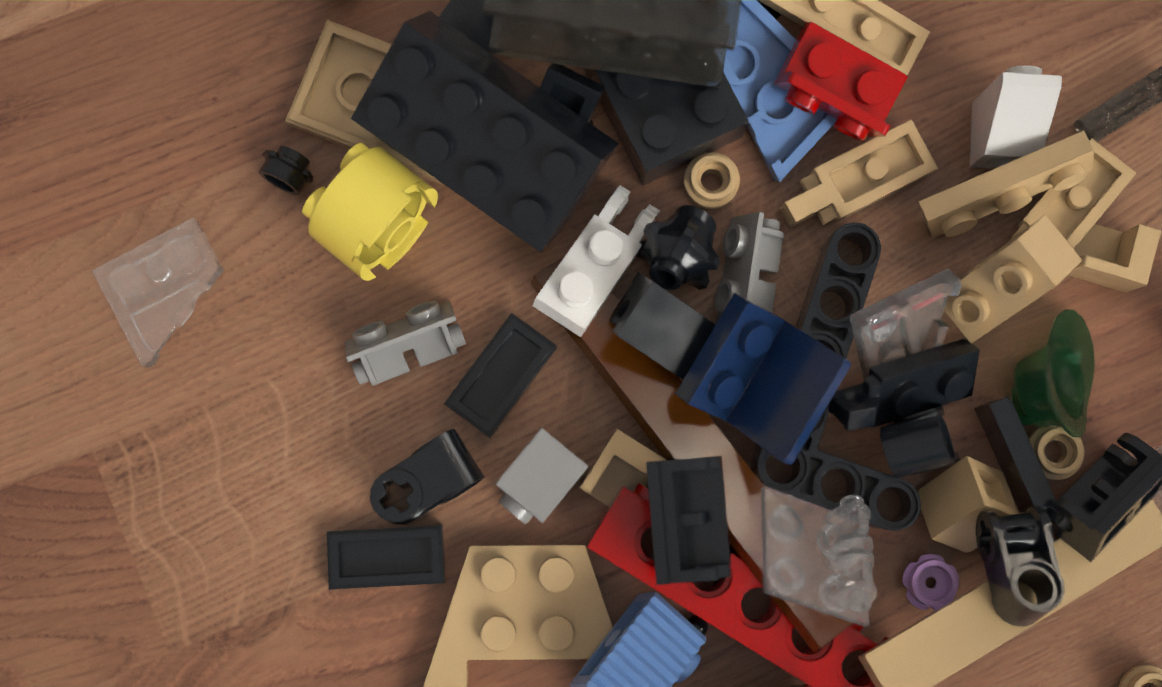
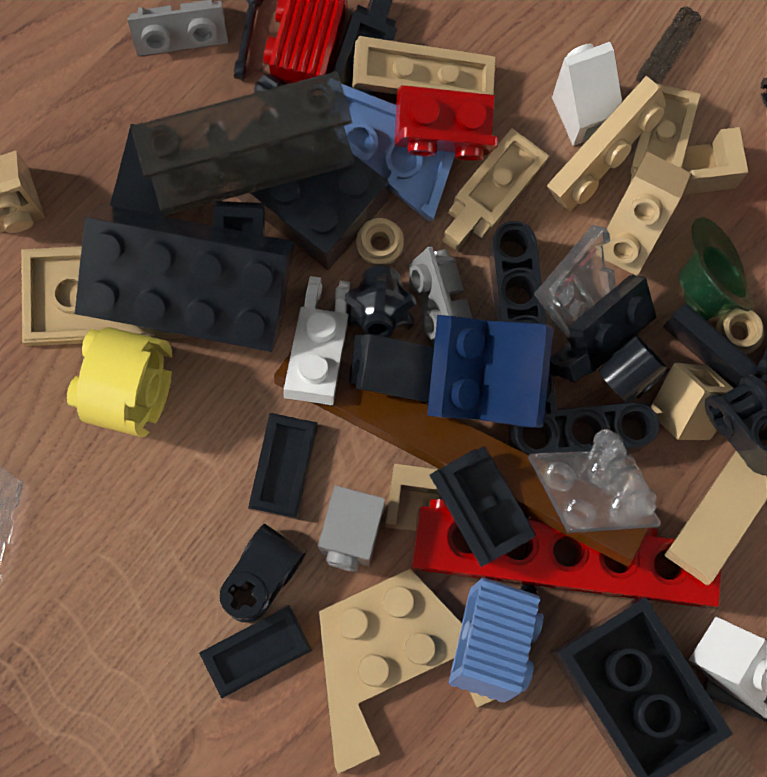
camera: 20 degrees left, 5 degrees down
black plate [259,145,314,195] -> none
light grey hinge [345,301,466,386] -> none
lavender plate [902,554,959,610] -> none

